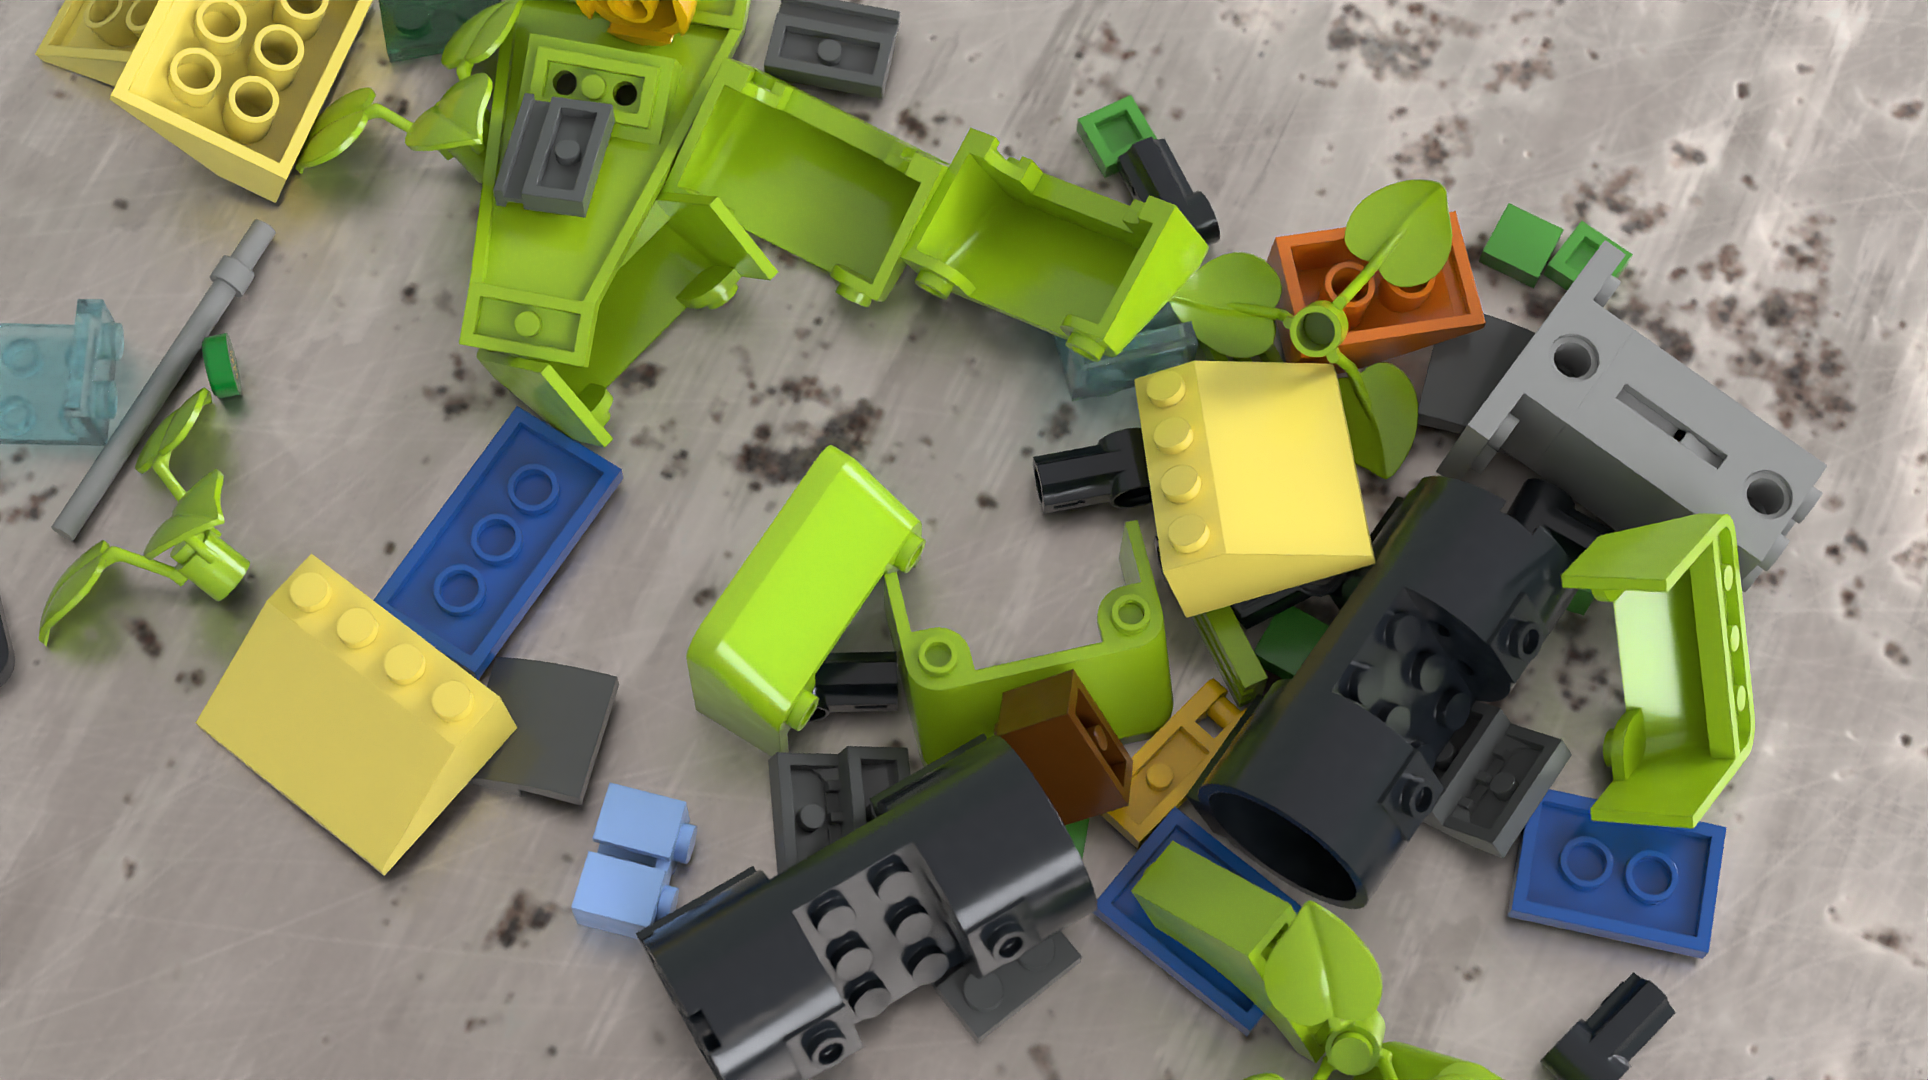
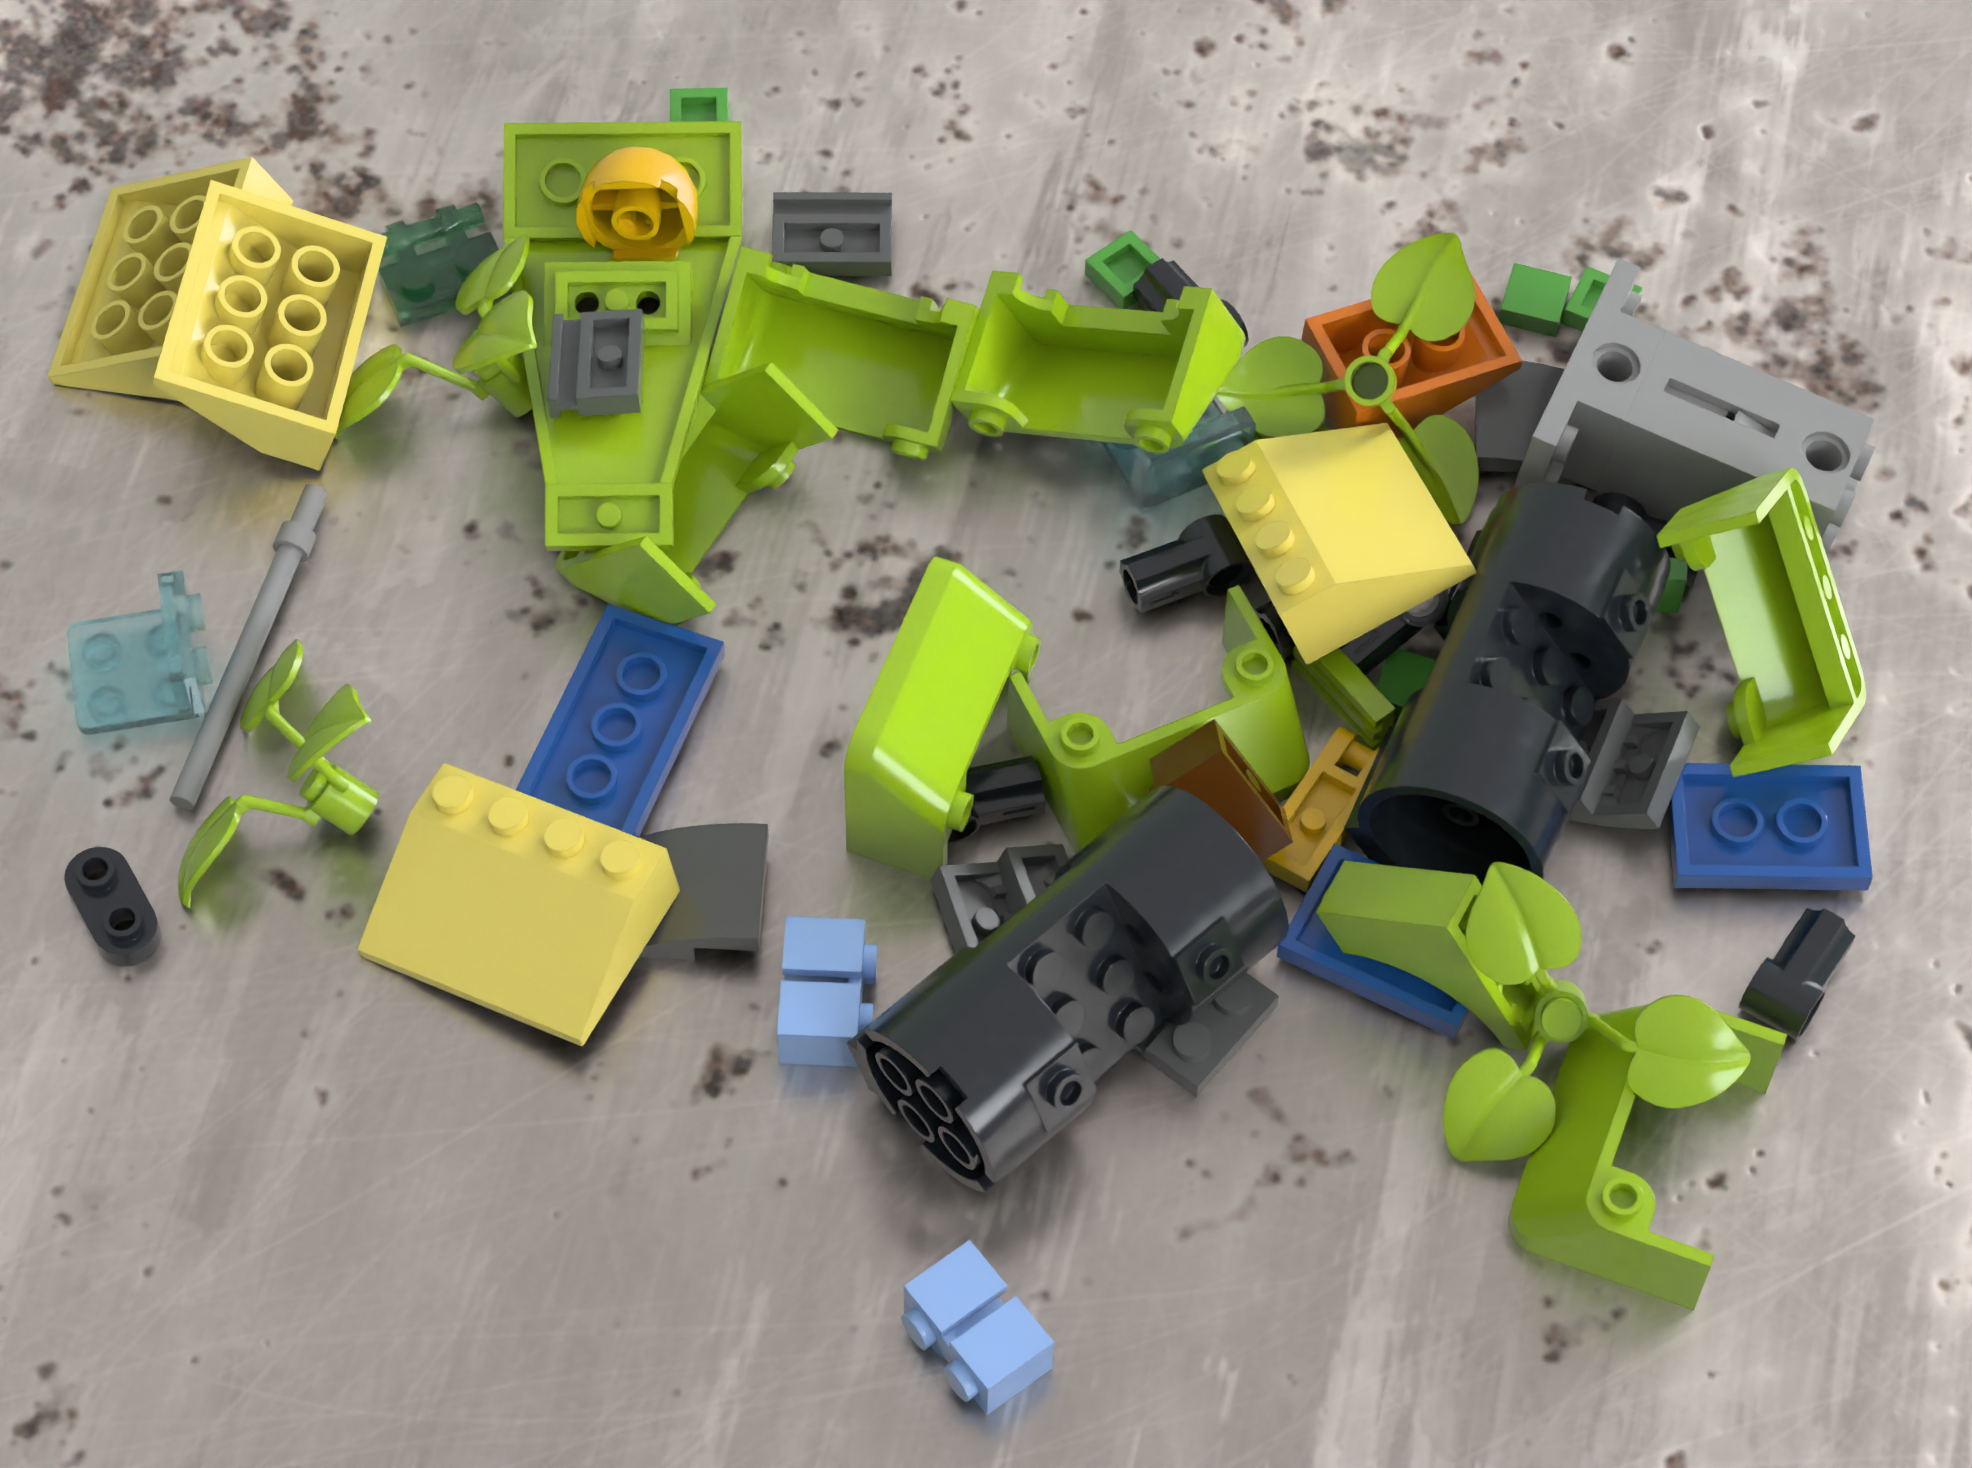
camera: 10 degrees left, 10 degrees down
green tile [202,333,242,399] -> none

